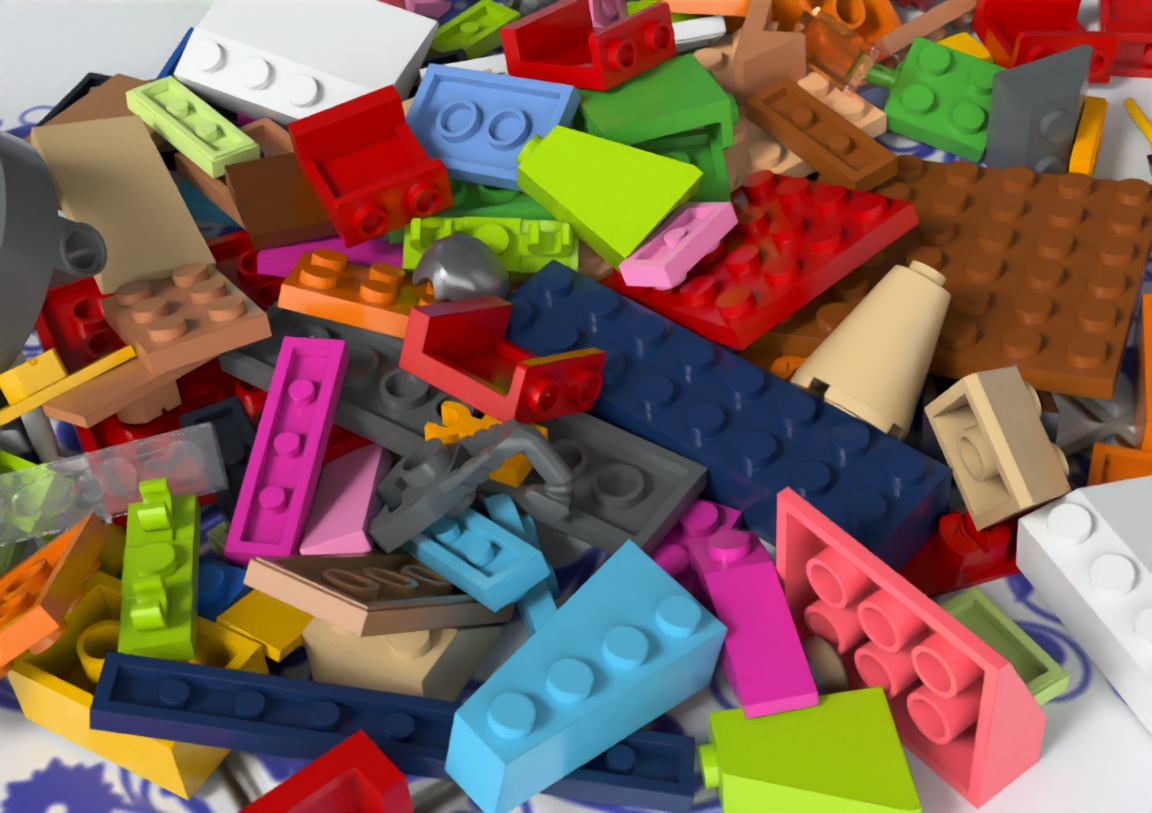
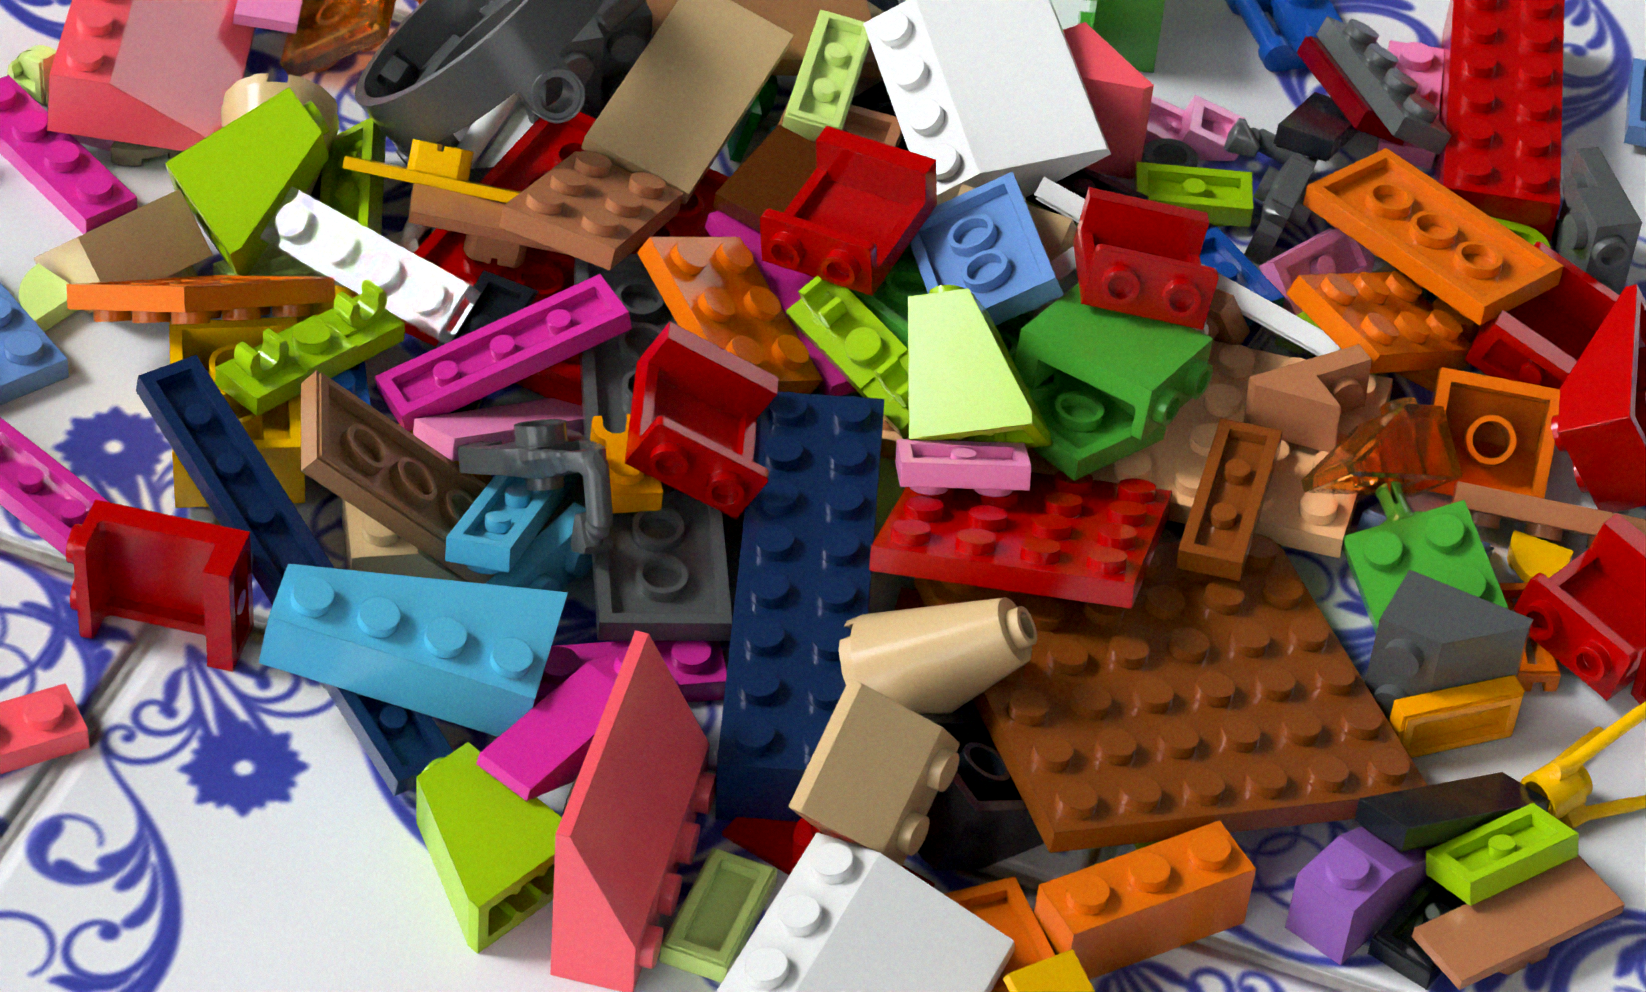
camera: 45 degrees right, 0 degrees up
flat silver hair [412,234,510,302] -> none

